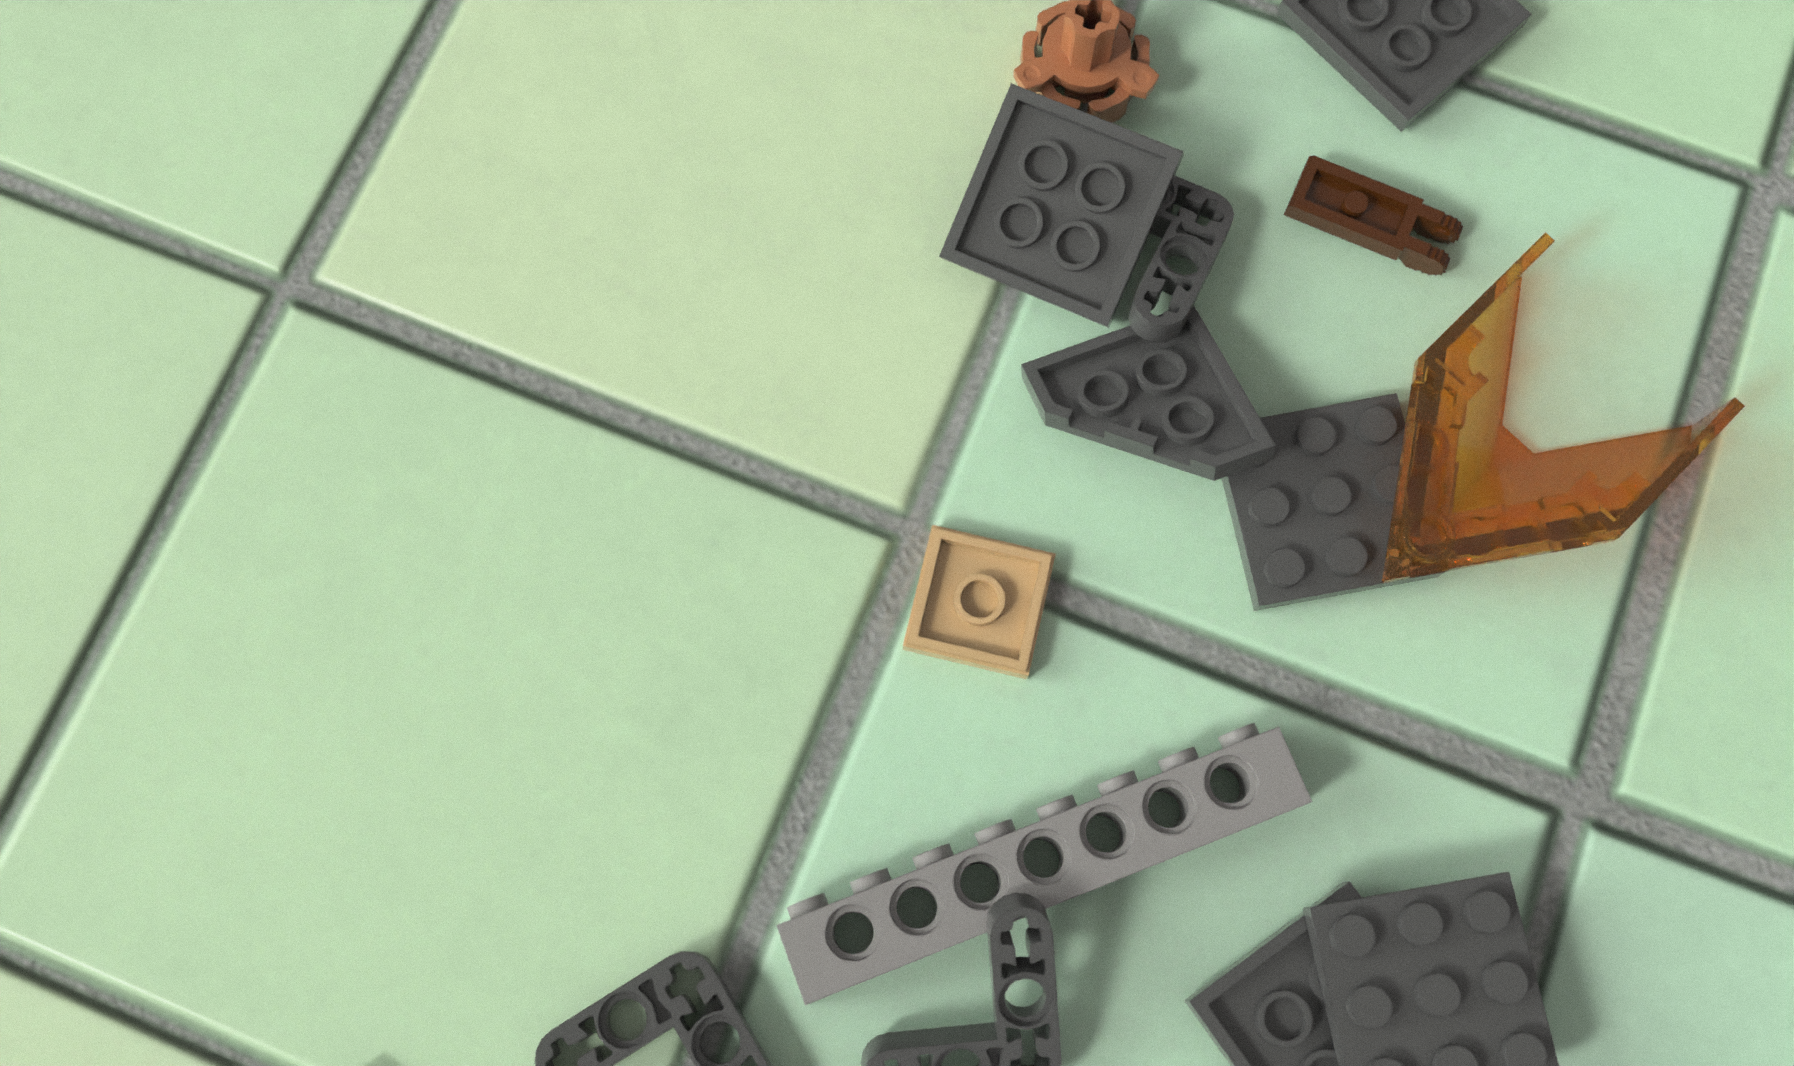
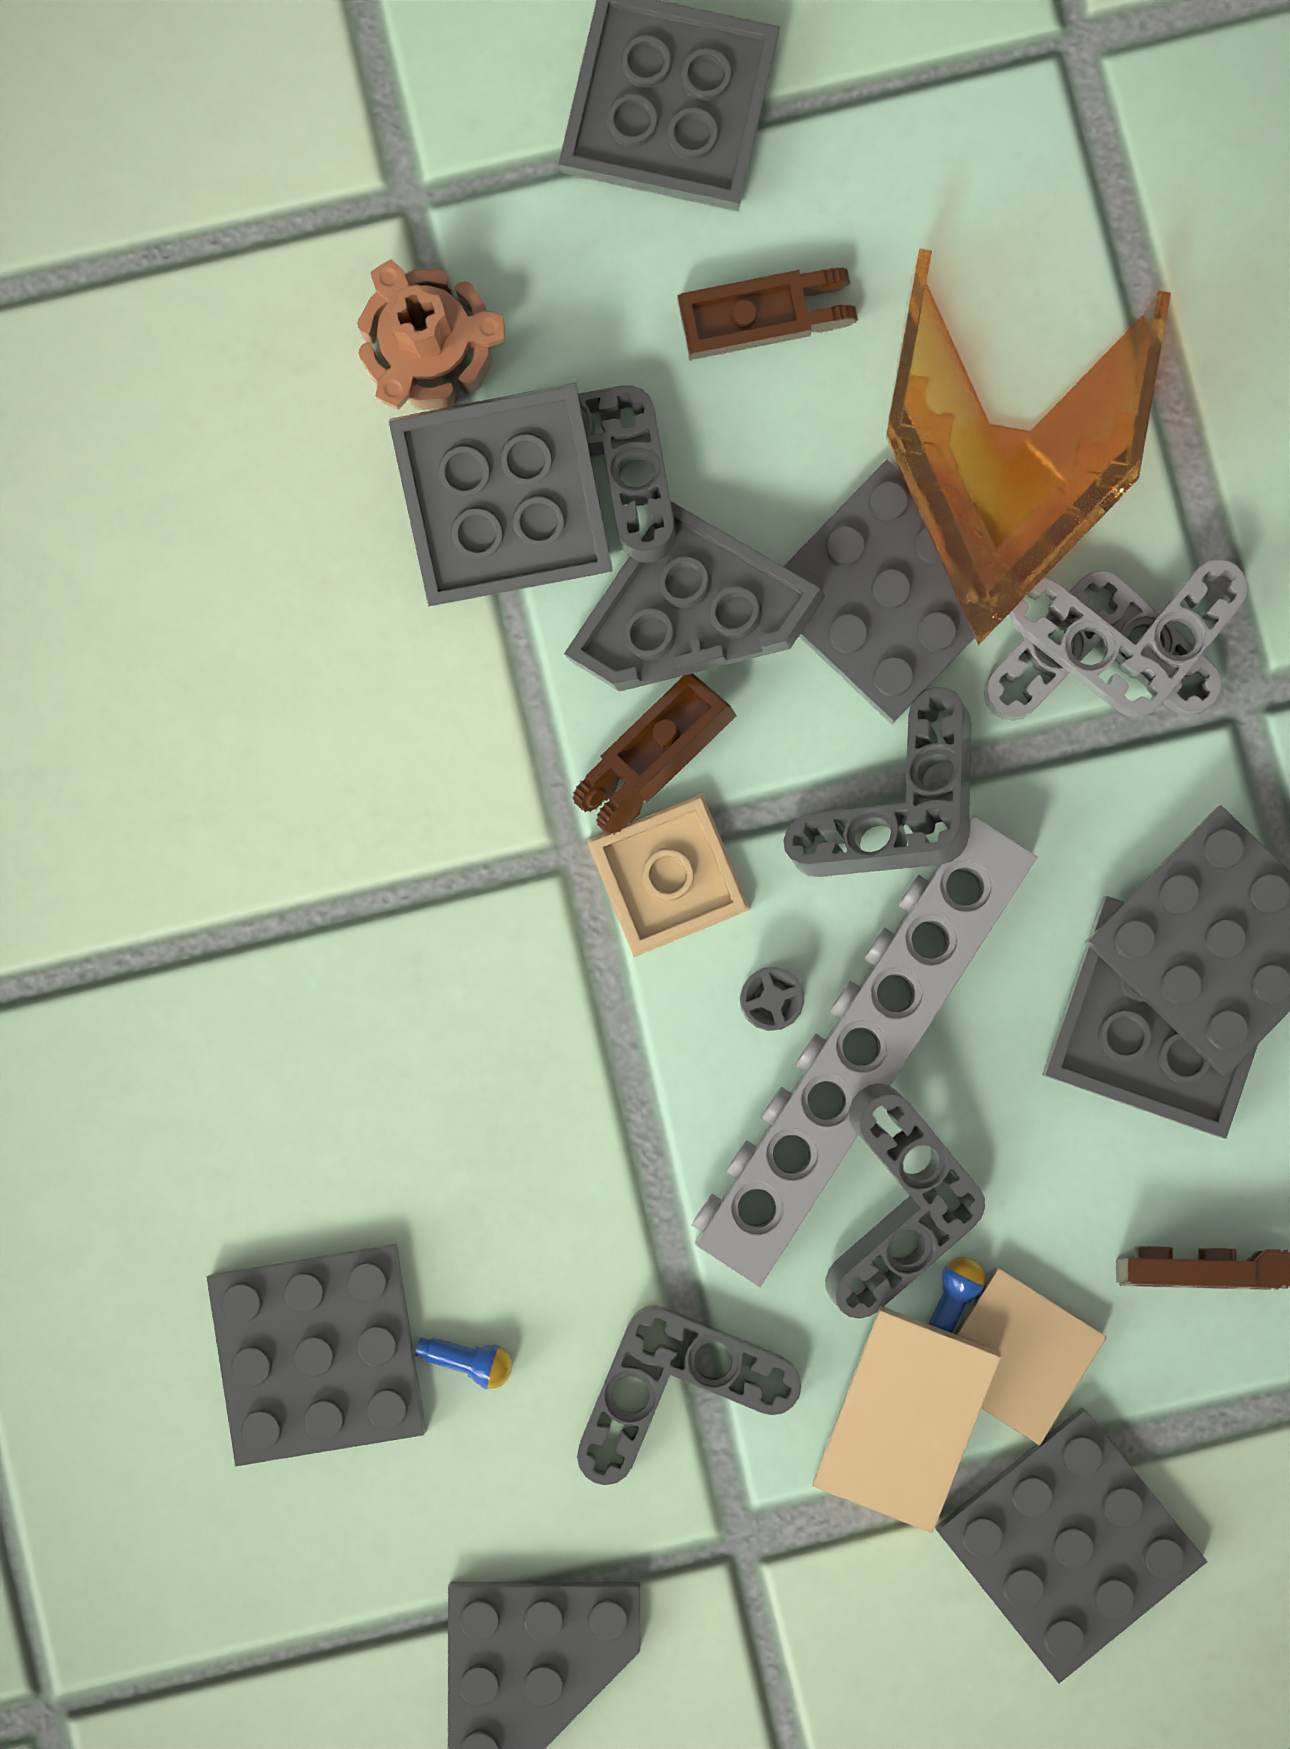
camera: 30 degrees left, 10 degrees up
none -> dark grey plate [206,1244,426,1467]
none -> blue piece [415,1337,512,1390]
none -> reddish brown hinge [572,673,737,835]
none -> dark grey wheel [739,967,804,1031]
none -> dark grey beam [783,687,972,877]
none -> light grey beam [984,571,1222,721]
none -> light grey beam [1009,559,1248,717]

